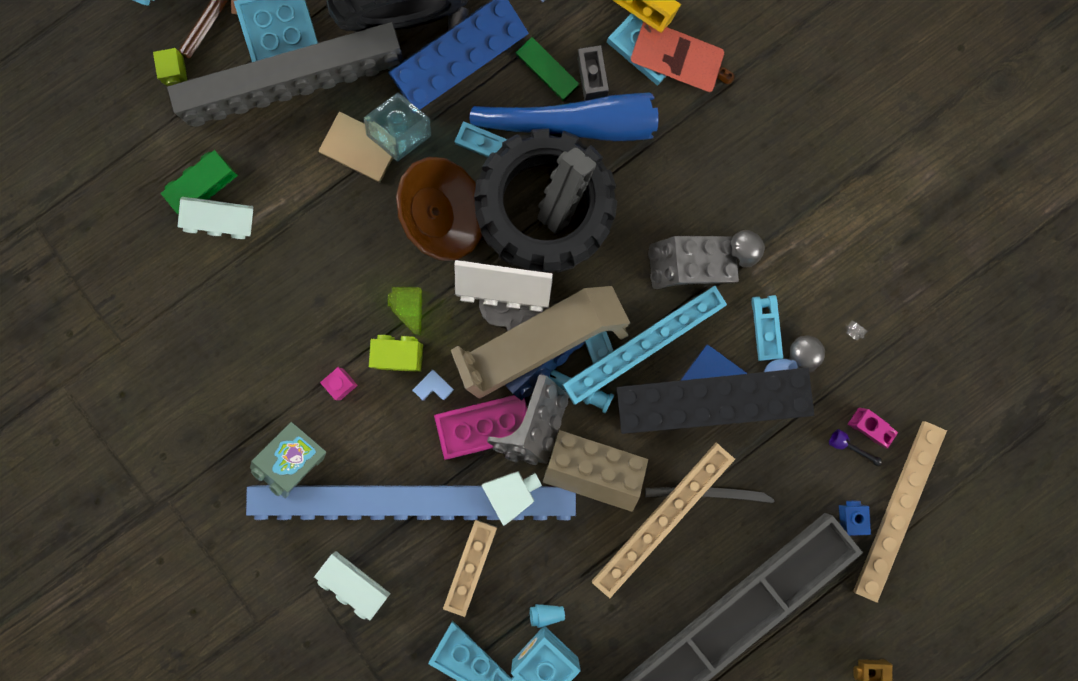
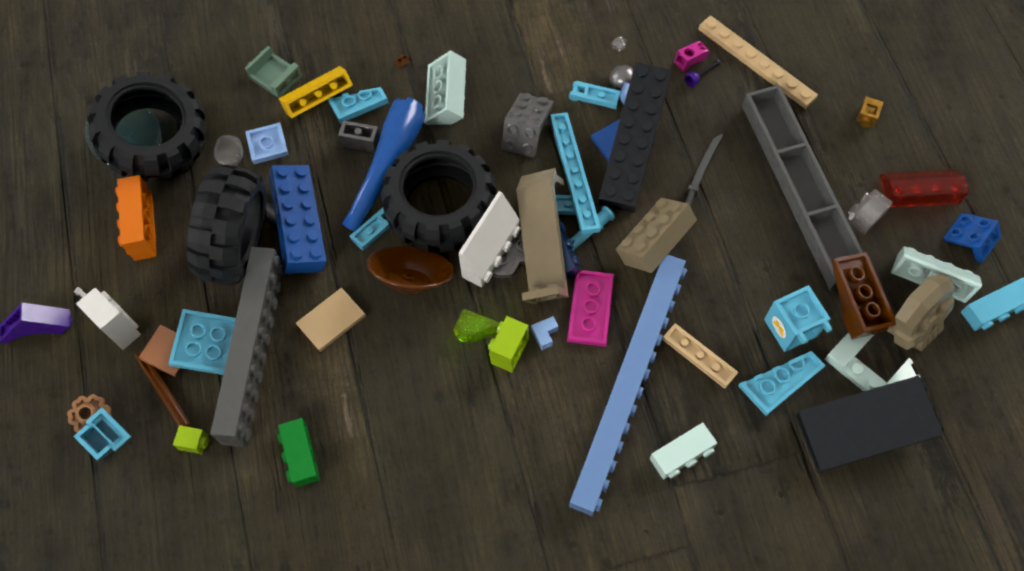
camera: 65 degrees left, 20 degrees down
light aqua brick [178,197,253,239] -> none
sand green panel [250,422,326,499] -> none
dark pink brick [320,367,358,400] -> none
clear light blue brick [364,93,431,162] -> none
light aqua torso [481,471,542,526] -> none
flat silver bracket [487,375,569,465] -> none
green tile [516,37,579,102] -> none
medium azure cone [530,604,565,628] -> none
dark grey brick [537,148,596,234] -> none
tan plate [592,442,735,598] -> none
clear red sticker [631,21,724,92] -> none
flat silver hair [731,230,765,267] -> none
blue brick [839,500,871,536] -> none
none -> light aqua slope [424,50,466,125]

